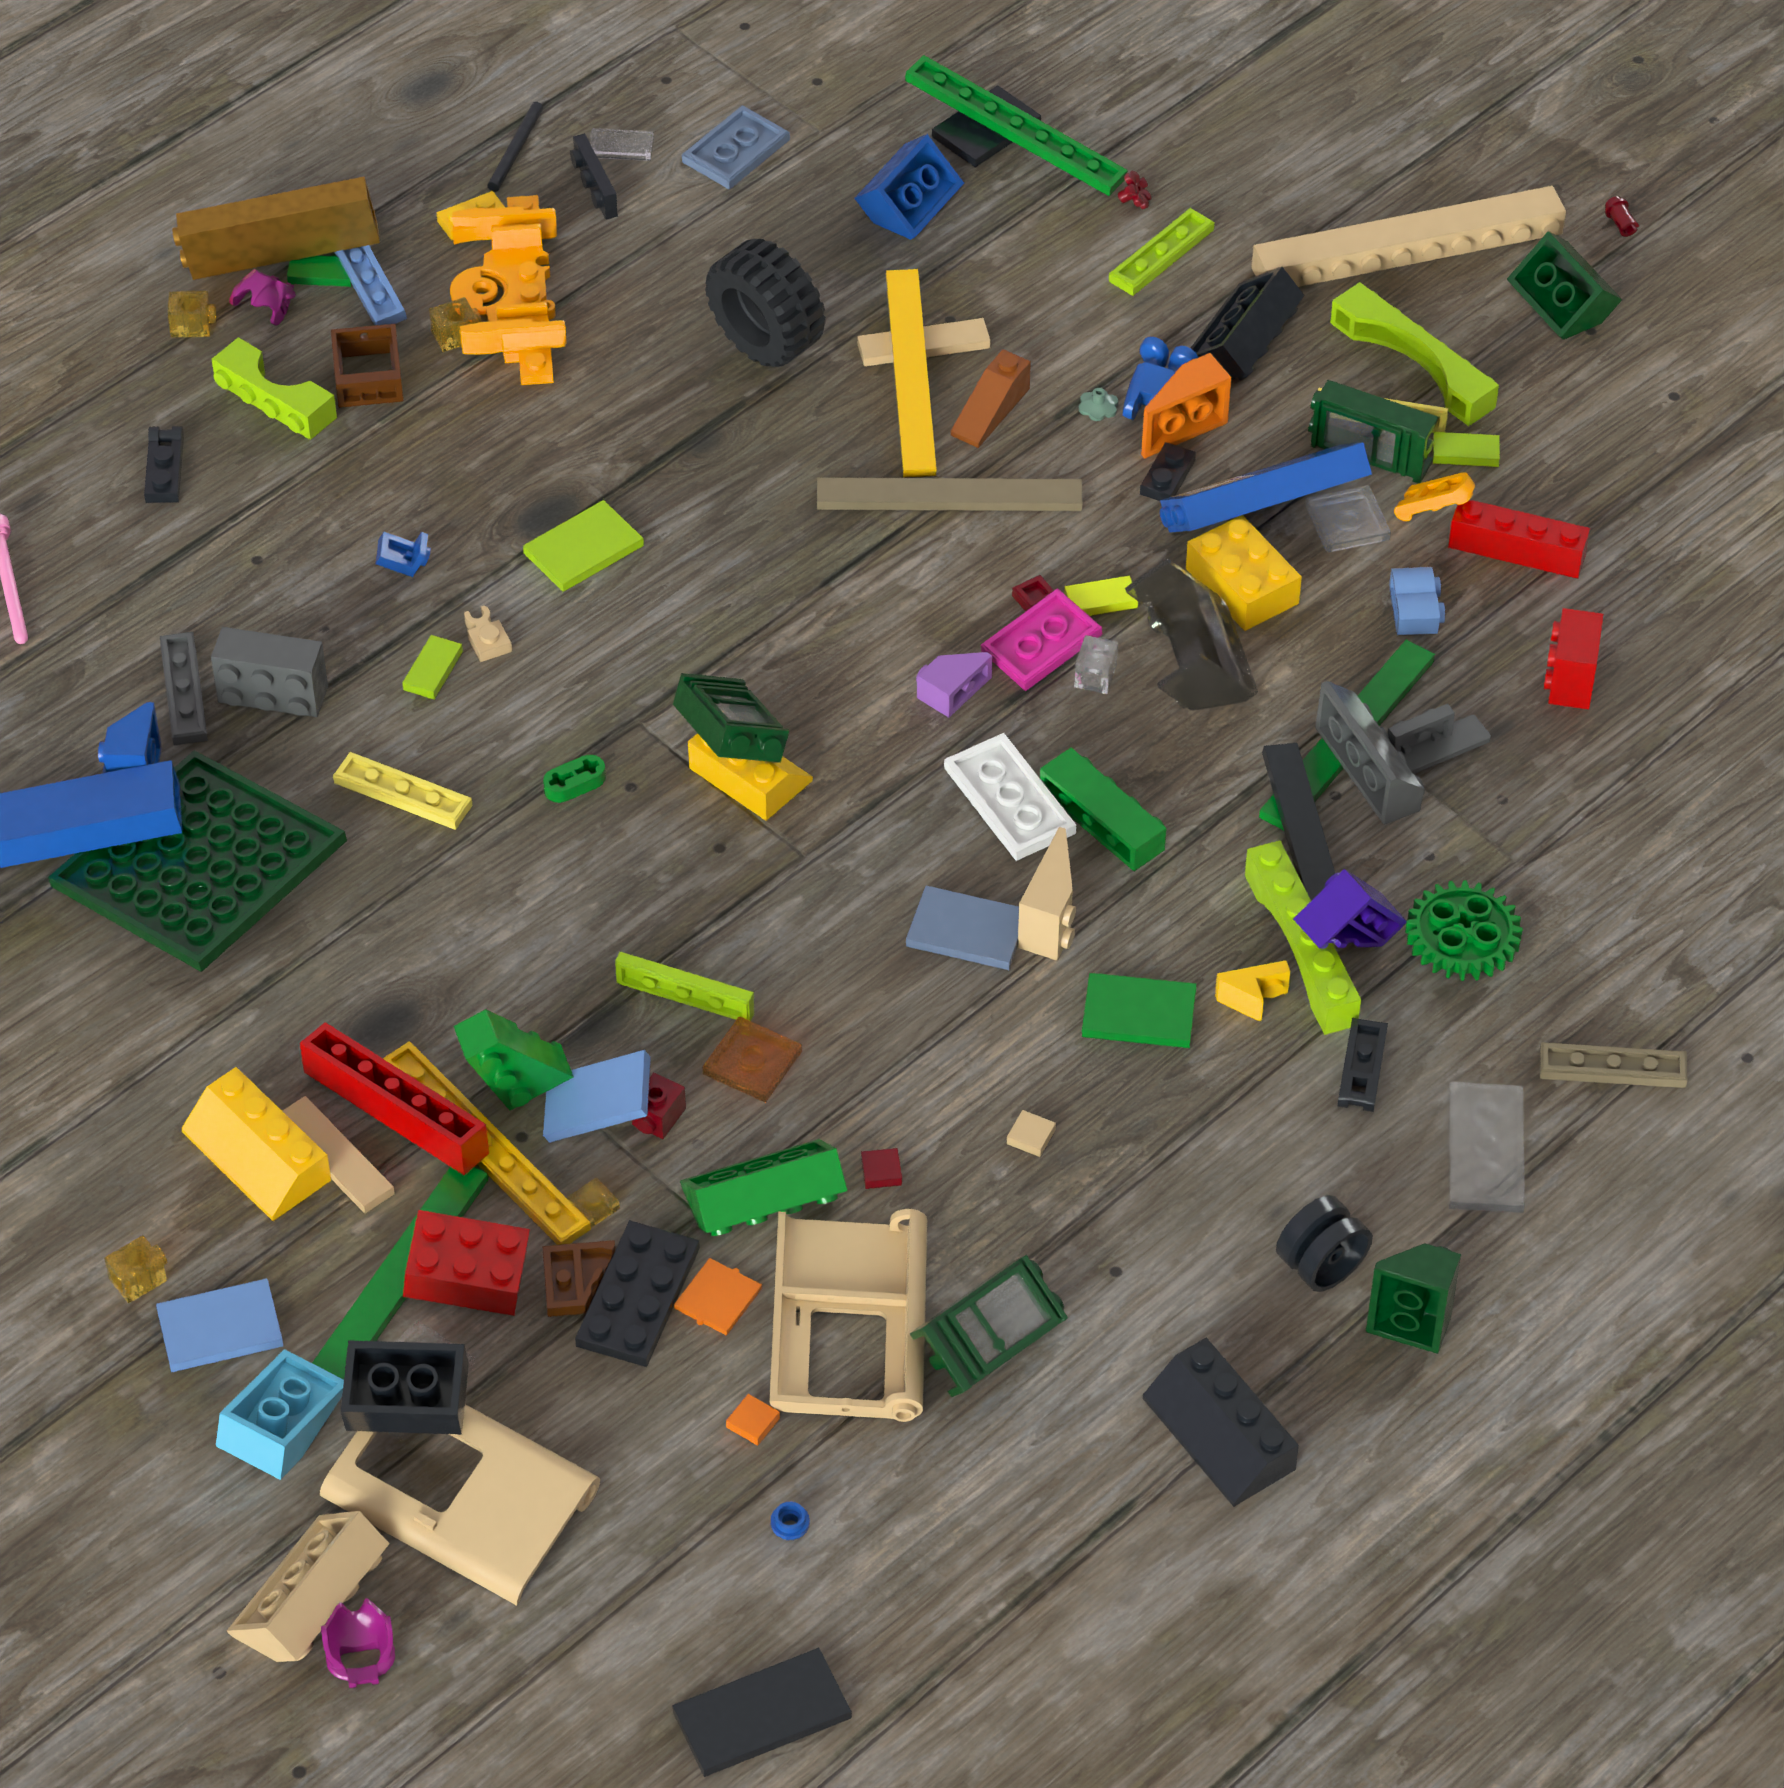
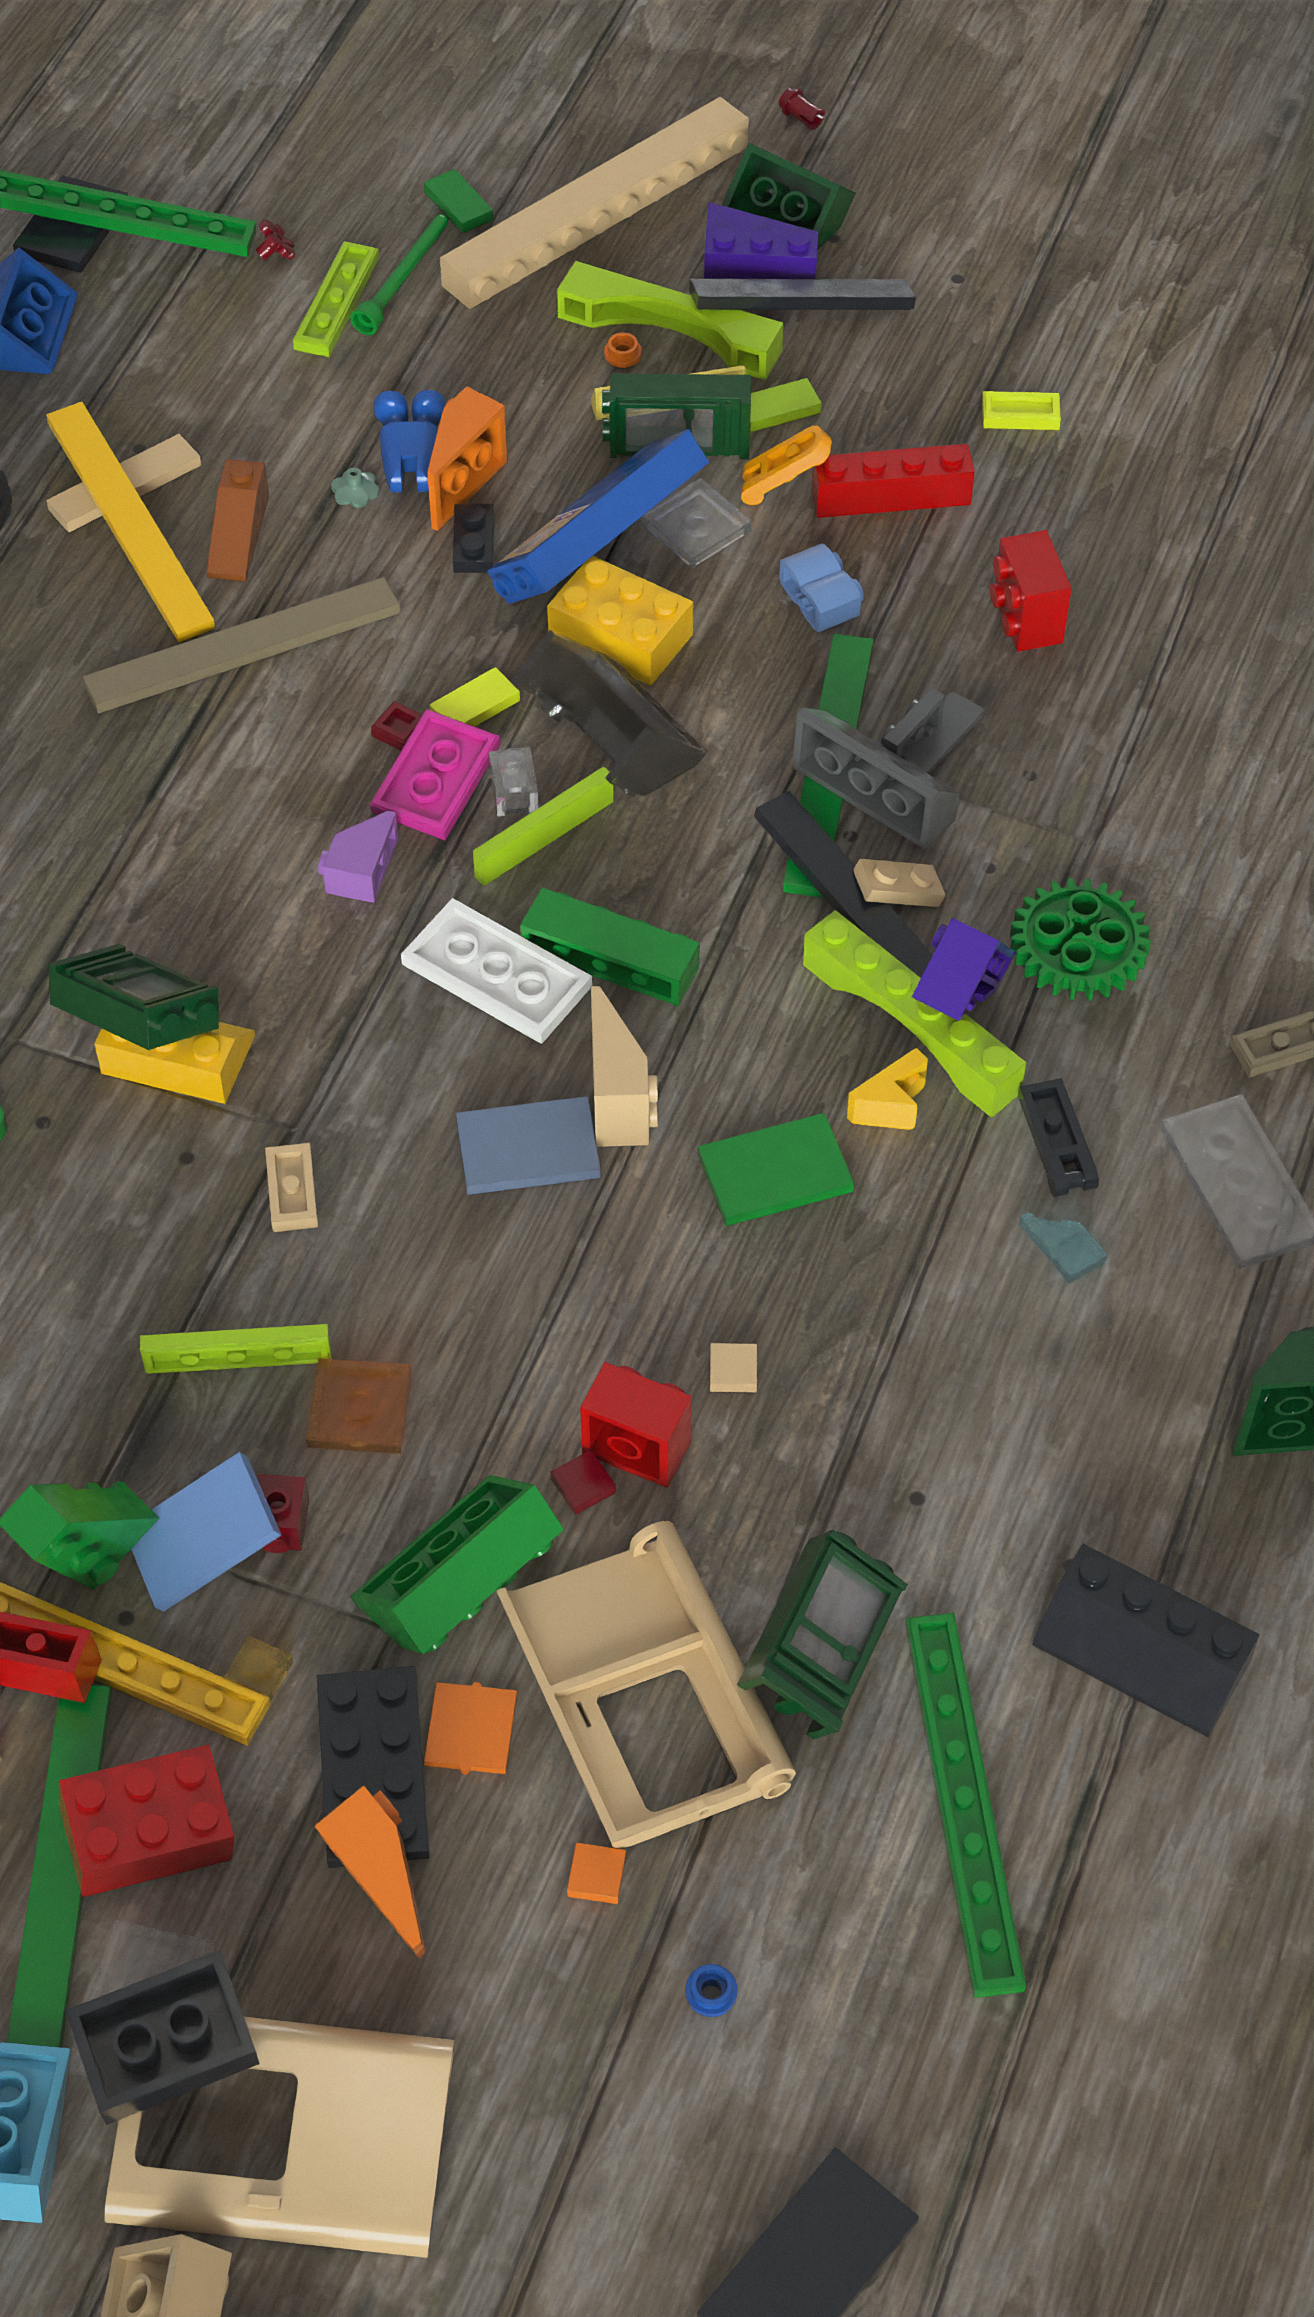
camera: 25 degrees left, 5 degrees up
reddish brown wing [542,1240,615,1317] -> none
black slope [1191,267,1305,380] -> none
black wheel [1276,1195,1373,1292] -> none
none -> tan plate [265,1143,318,1232]
none -> orange slope [315,1785,427,1959]
none -> green piece [350,214,448,335]
none -> green tile [424,169,494,233]
none -> lime tile [473,767,614,886]
none -> red brick [580,1362,692,1488]
none -> orange plate [604,332,642,368]
none -> black tile [689,279,916,310]
none -> dark purple wedge [704,202,818,279]
none -> tan plate [853,859,946,907]
none -> green tile [905,1612,1026,1998]
none -> neon yellow tile [982,391,1061,430]
none -> clear light blue tile [1019,1213,1108,1284]

